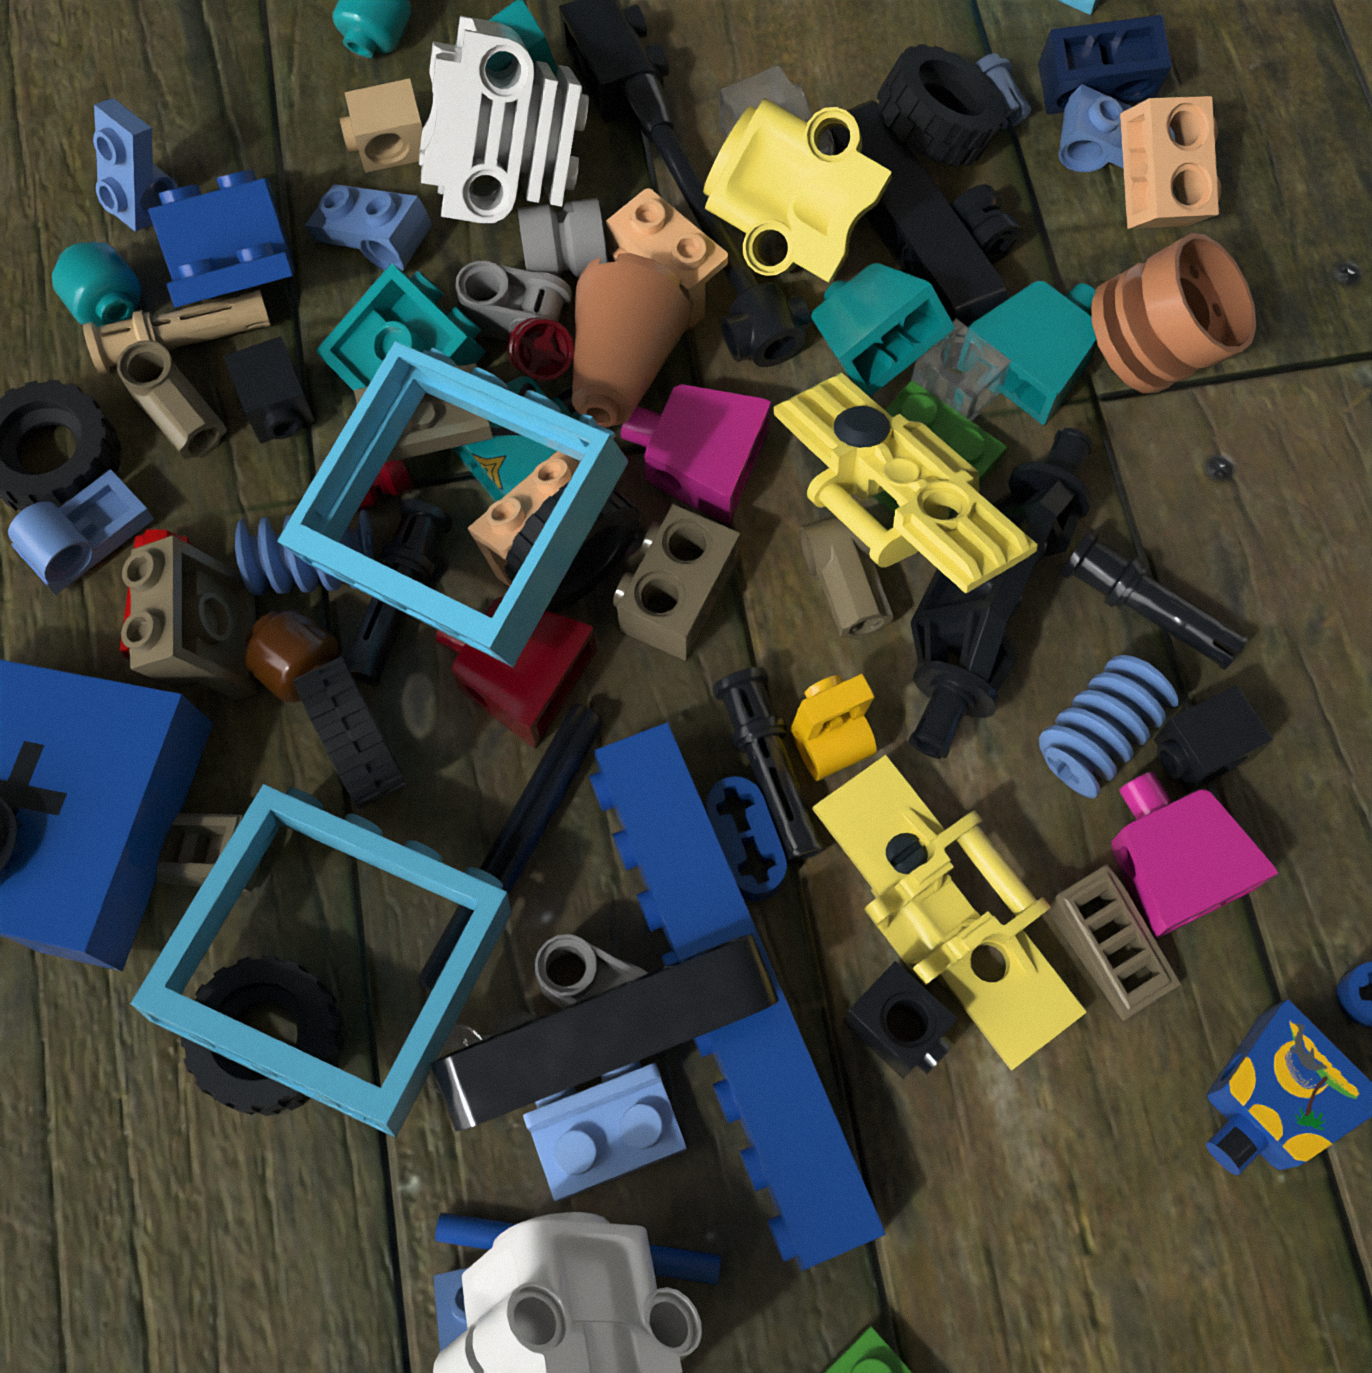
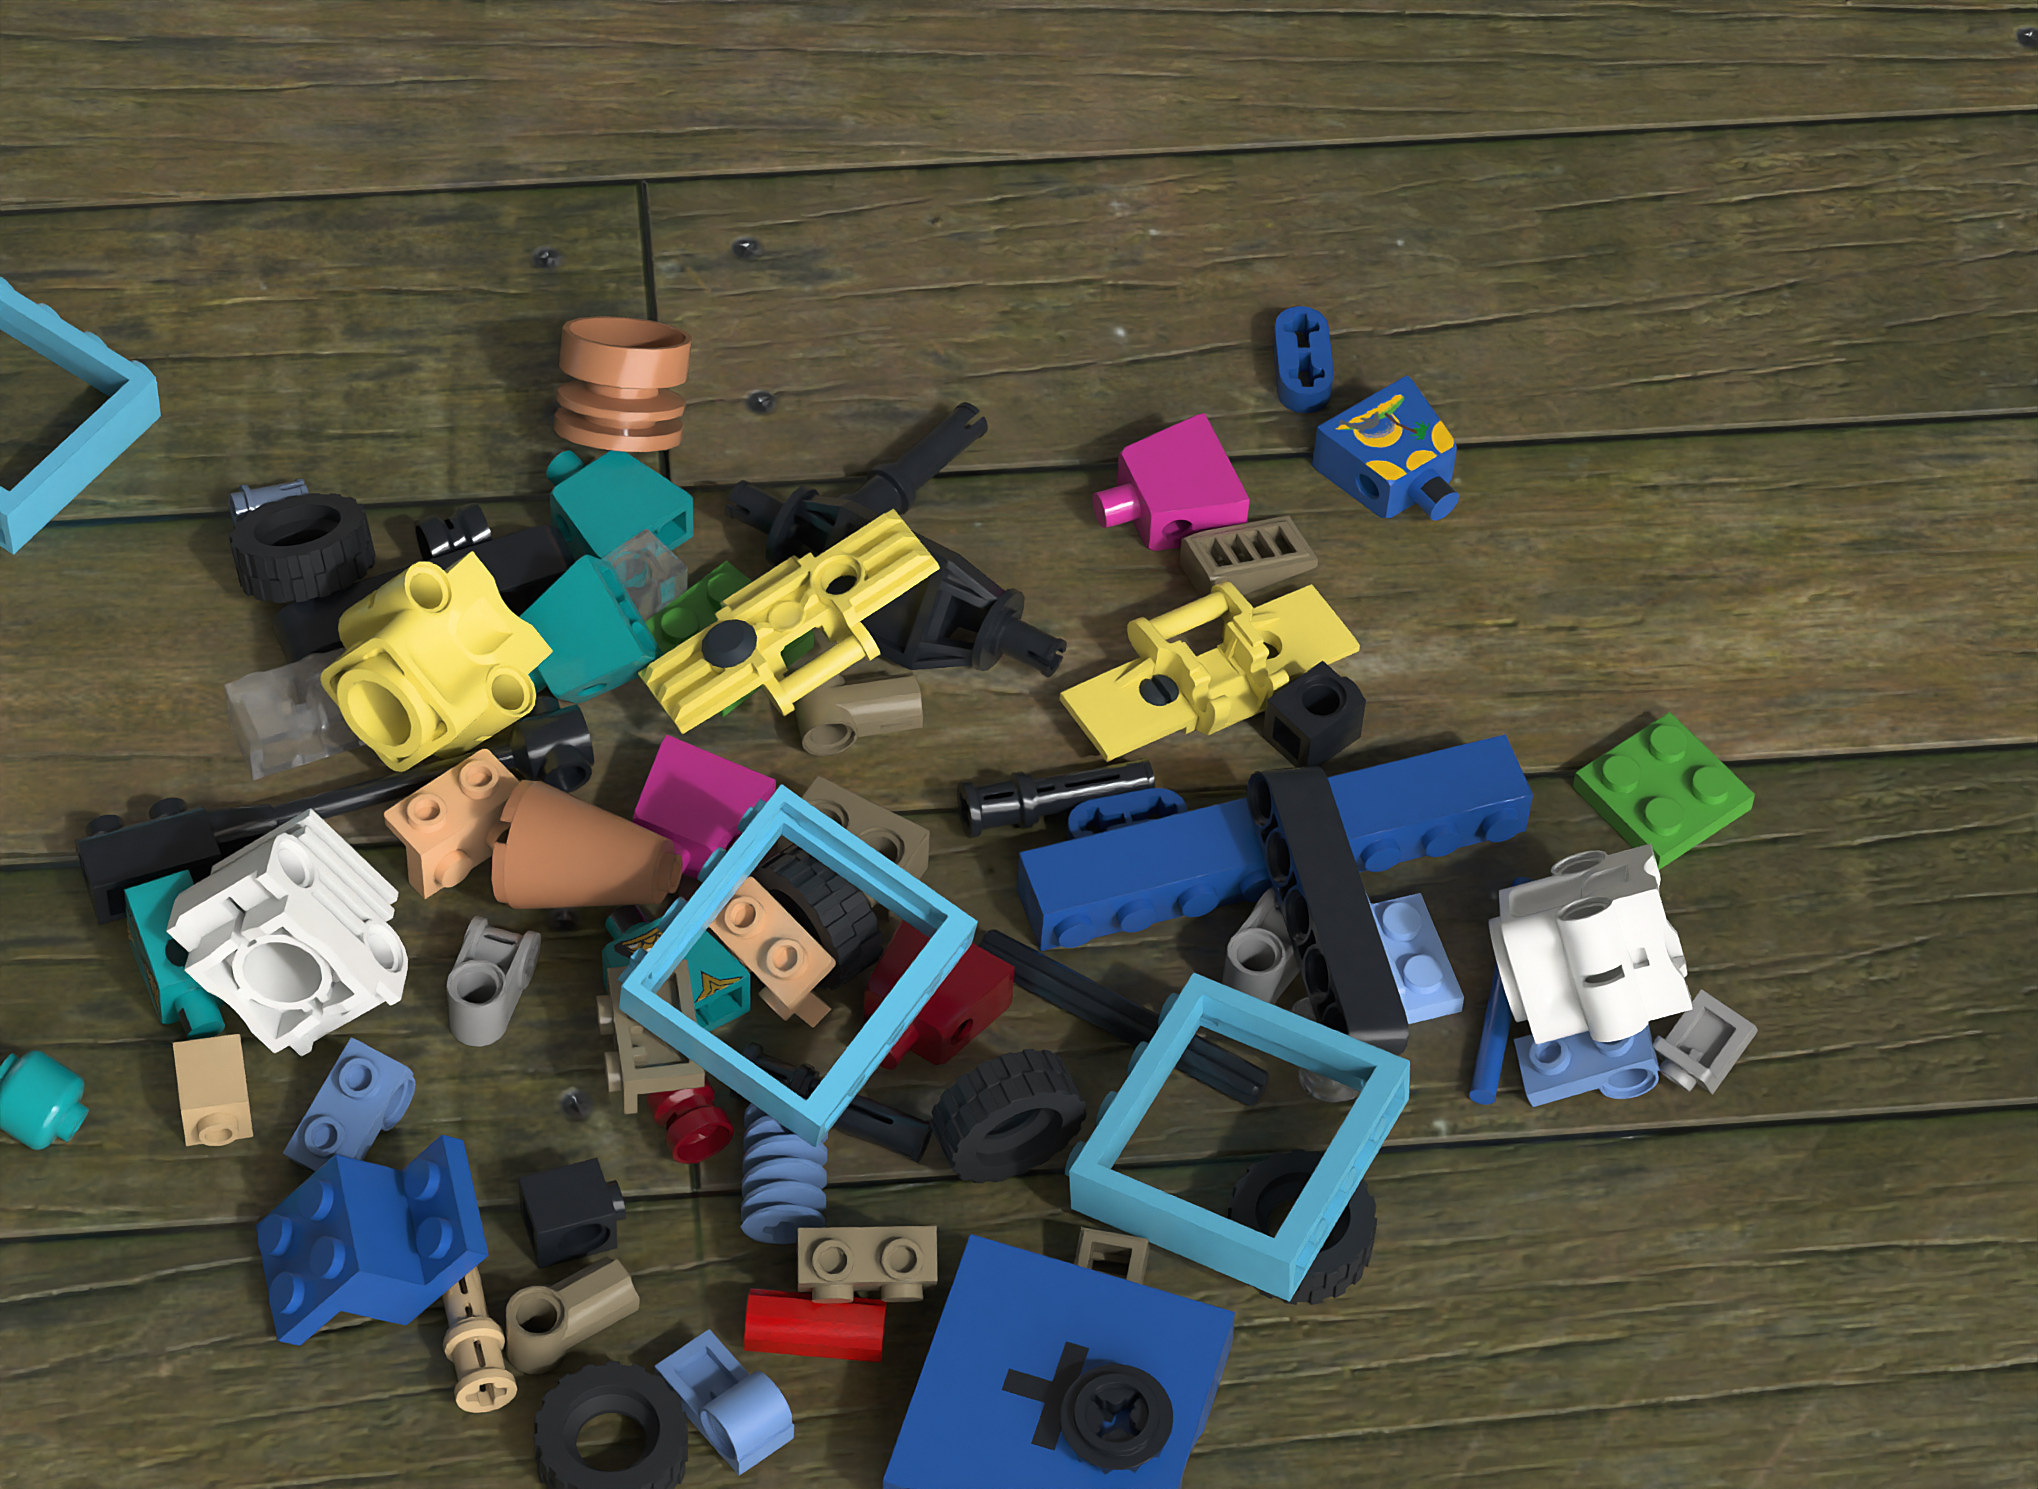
camera: 90 degrees left, 15 degrees down
teal head [52,241,142,327] -> none
medium blue plate [93,98,178,232] -> none
reddish brown head [245,609,341,703] -> none
teal plate [315,263,486,391] -> none
dark red wheel [506,317,574,381] -> none
light grey wheel [517,198,607,278] -> none
yellow plate [789,674,877,781] -> none
dark blue brick [1038,15,1172,115] -> none
medium blue piece [1039,655,1179,799] -> none
medium blue plate [1058,84,1175,172] -> none
light nougat brick [1120,96,1221,229] -> none
black brick [1153,685,1274,793] -> none

